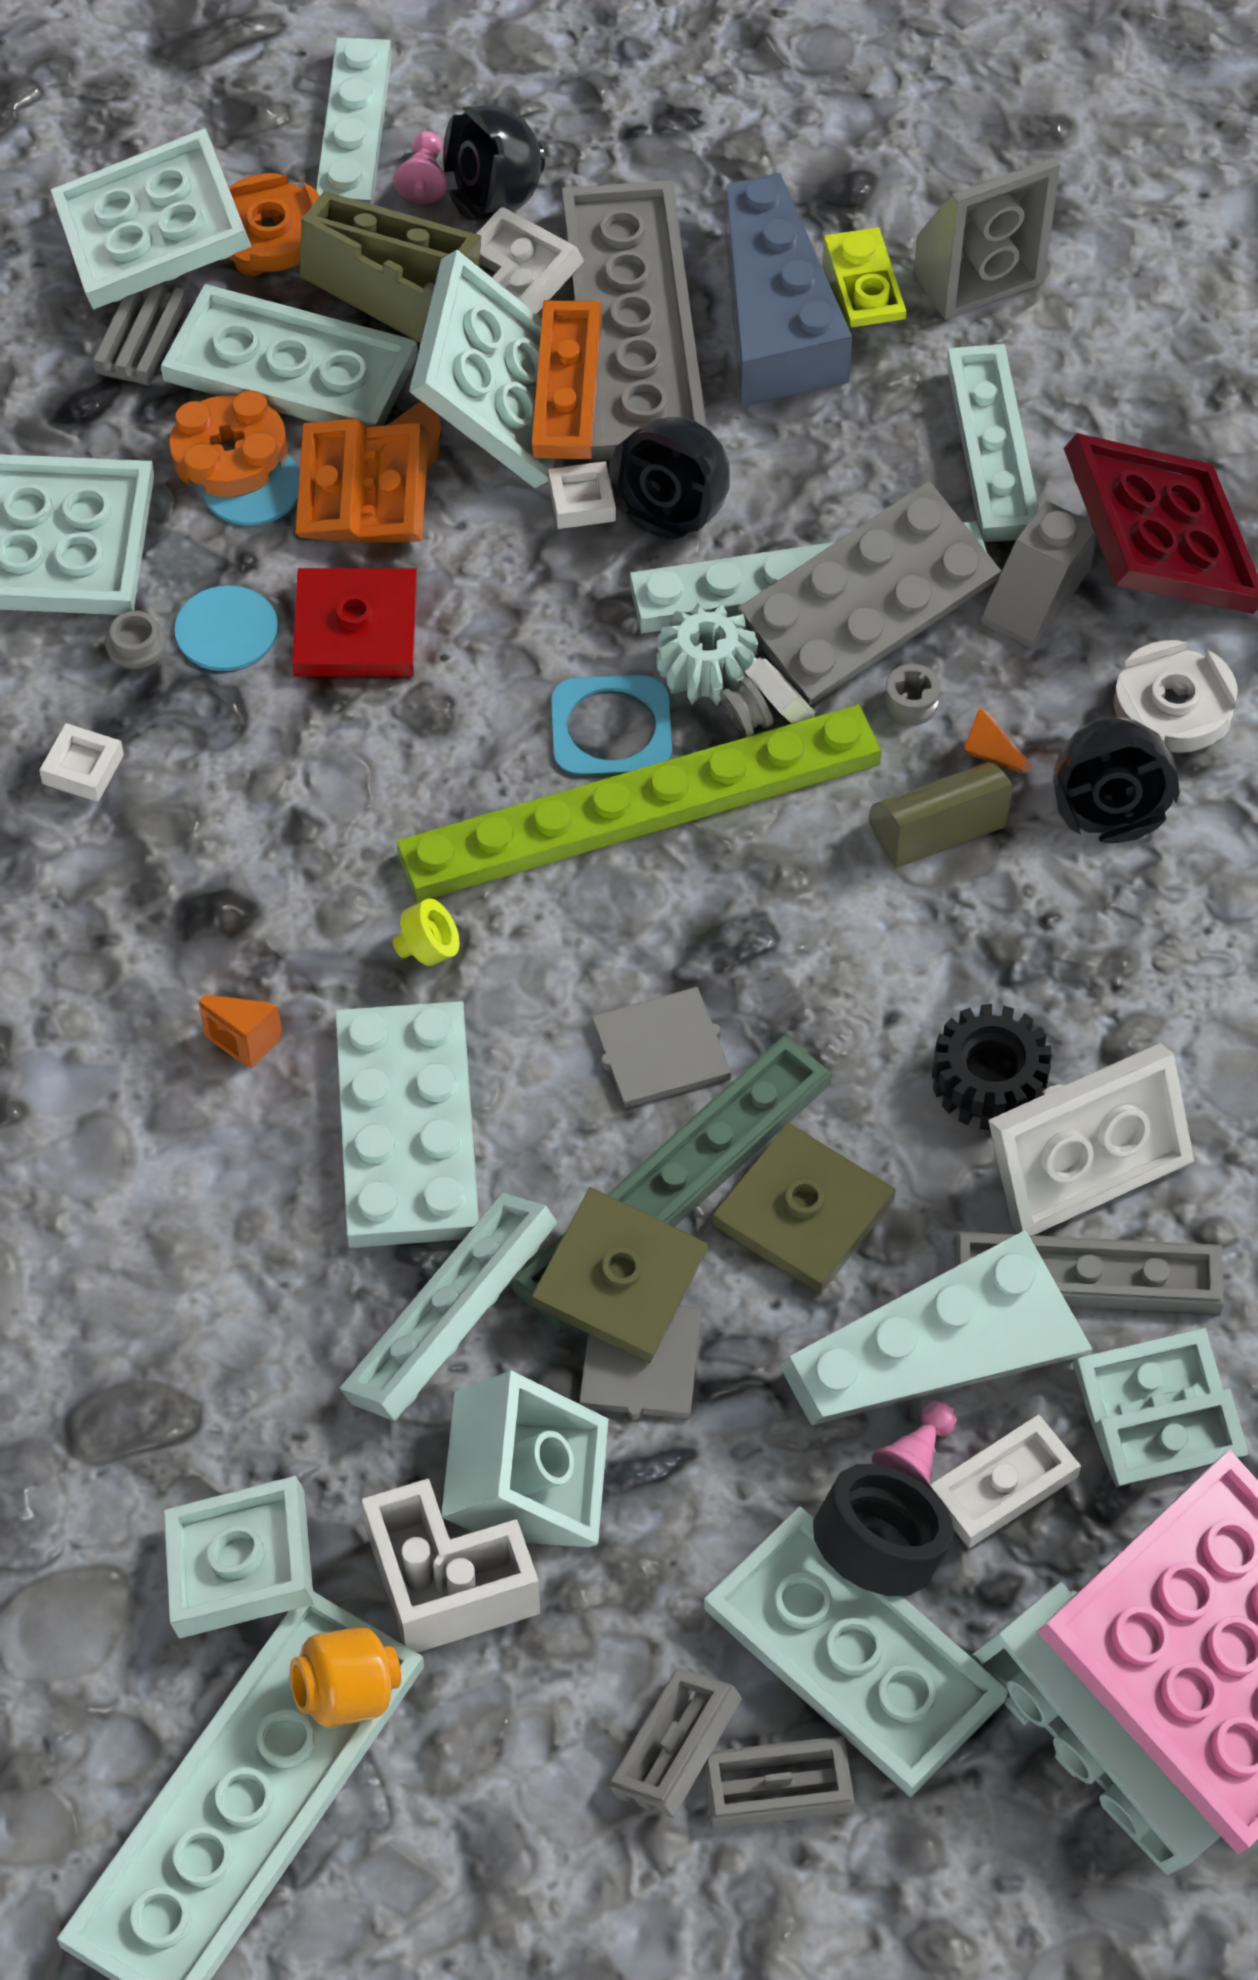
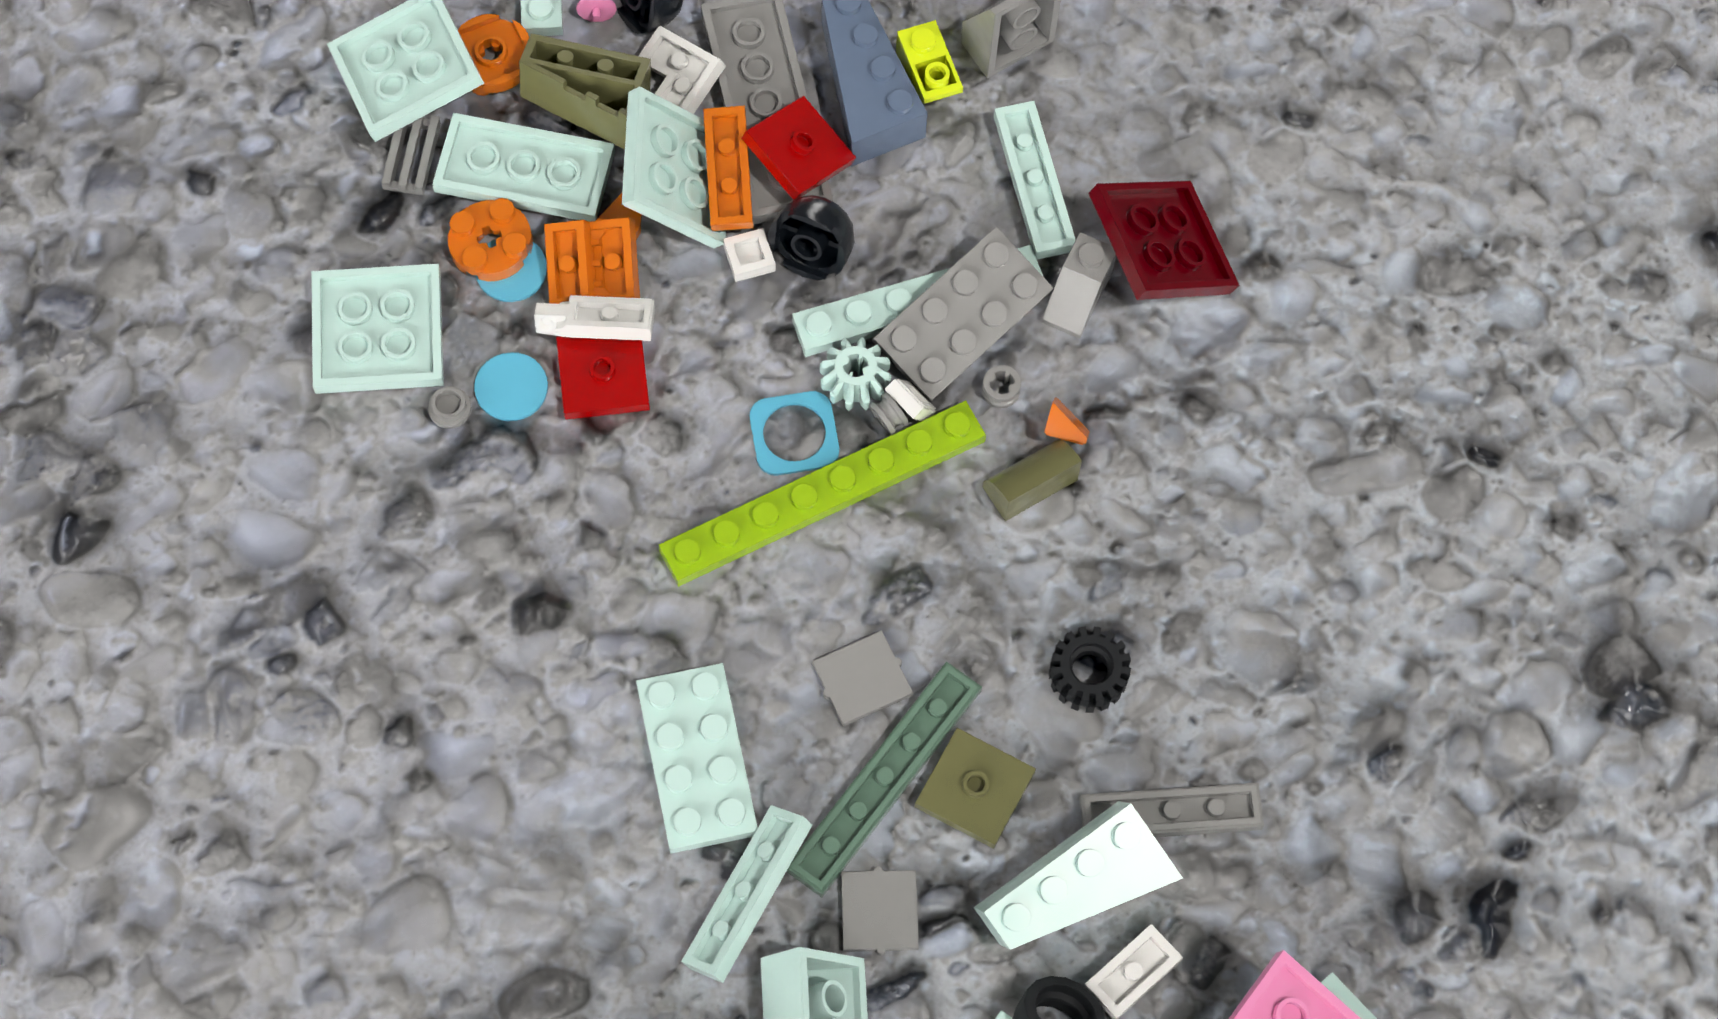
camera: 10 degrees left, 10 degrees up
white plate [39,723,124,802] -> none
orange slope [198,994,282,1068] -> none
neon yellow tile [393,898,460,966] -> none
olive plate [530,1187,709,1363] -> none
bright pink piece [872,1400,957,1488] -> none
white plate [988,1043,1194,1235] -> none
black cylinder [1053,717,1180,844] -> none
light aqua slope [1072,1328,1249,1488] -> none
white plate [1113,640,1238,753] -> none
none -> white hinge [534,295,655,341]
none -> red plate [741,96,856,200]

